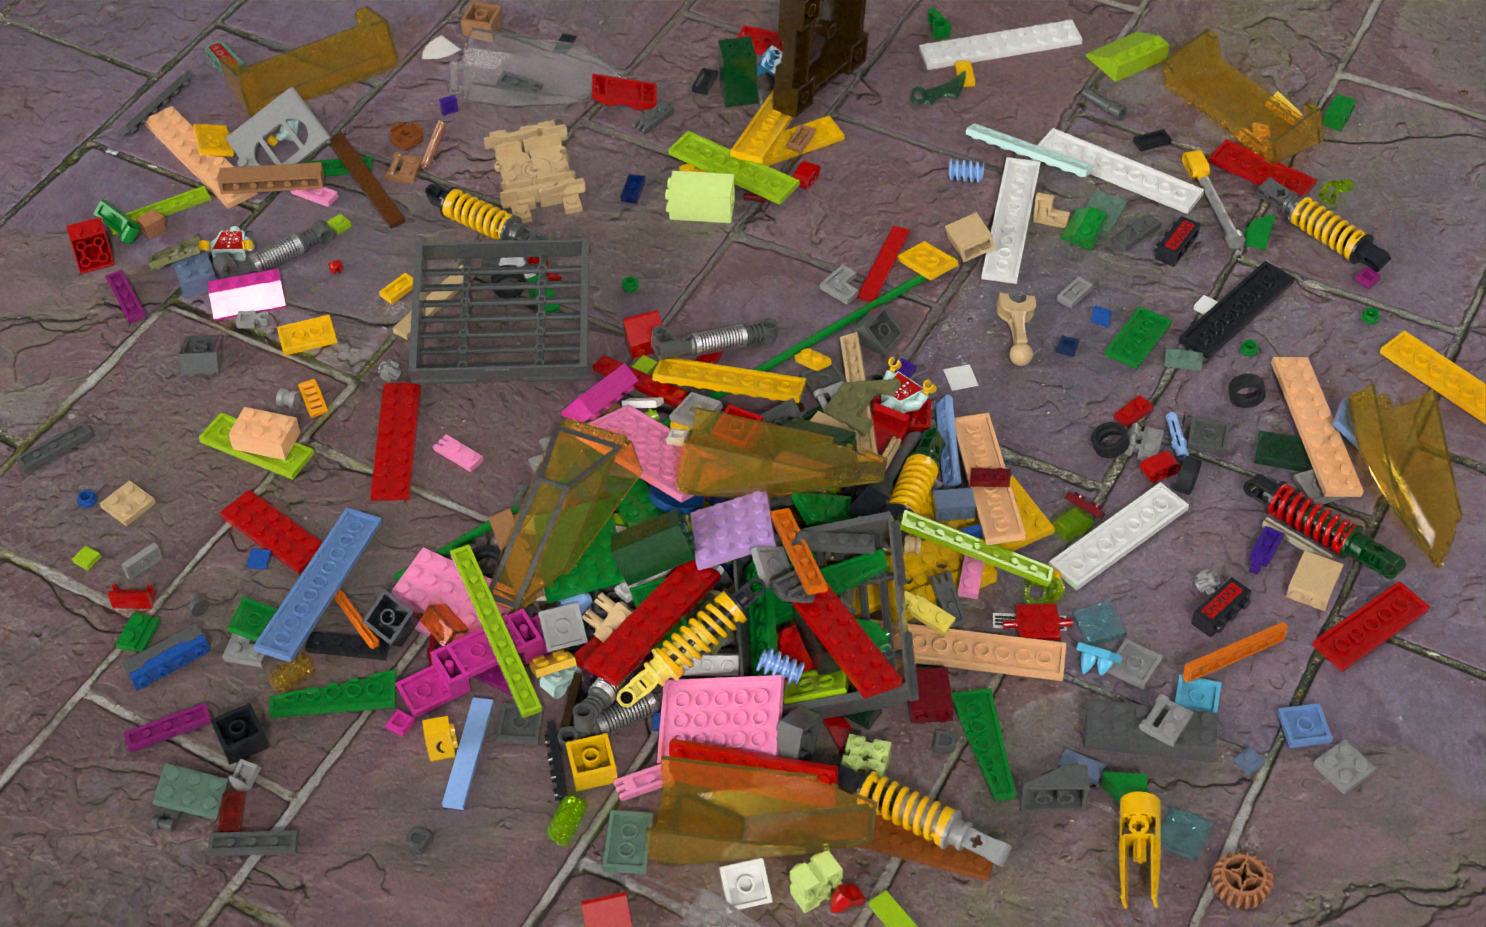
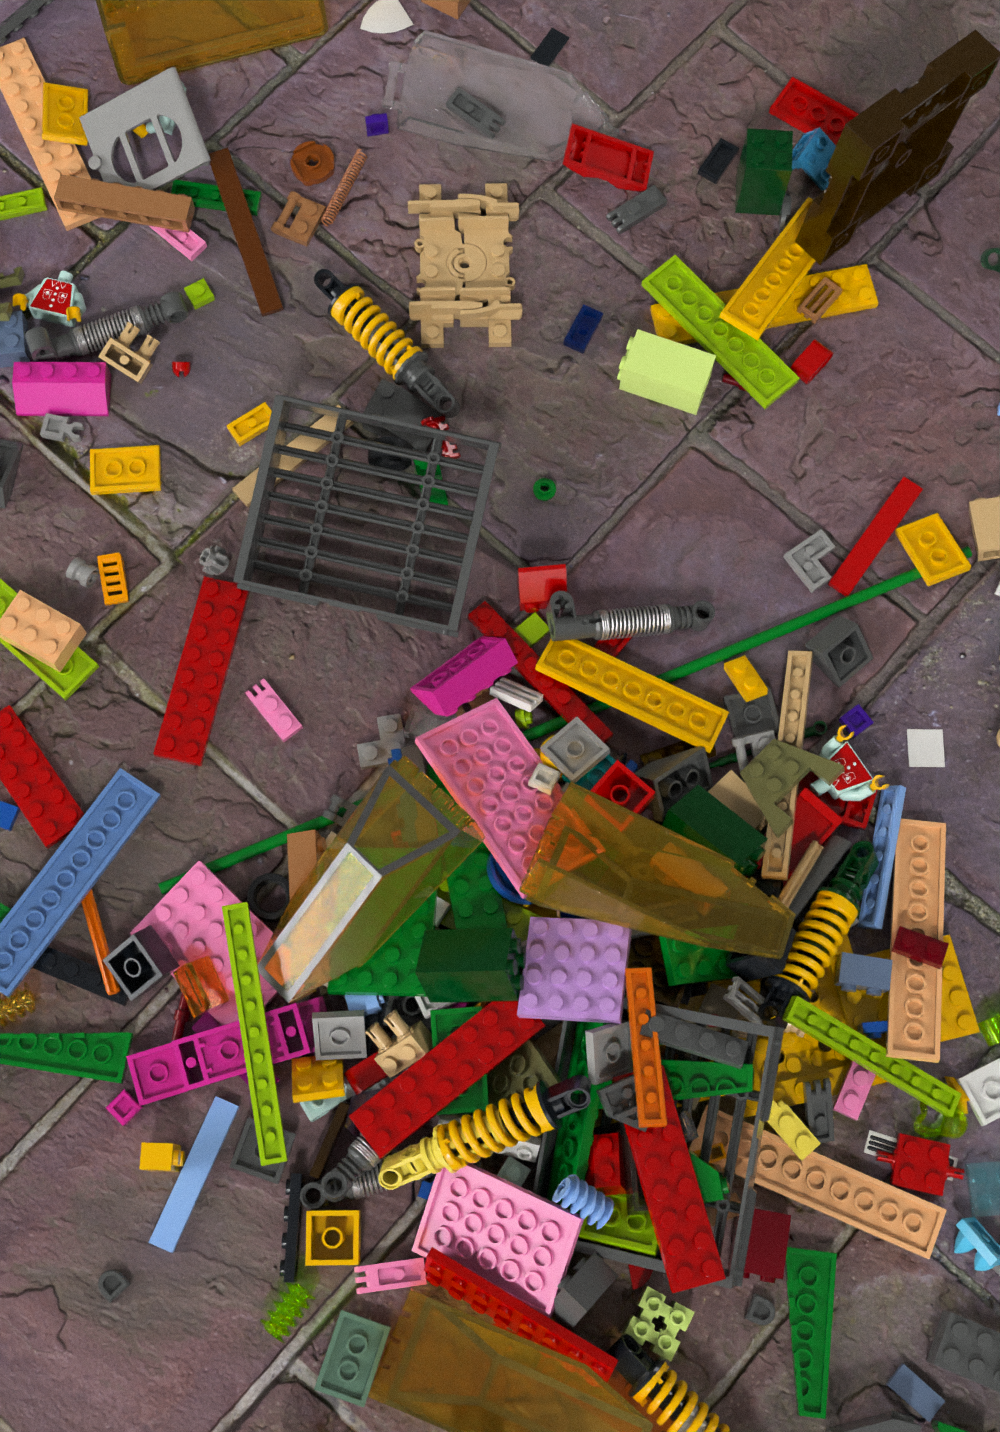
camera: 10 degrees right, 25 degrees up
none -> tan brick [98,322,160,384]

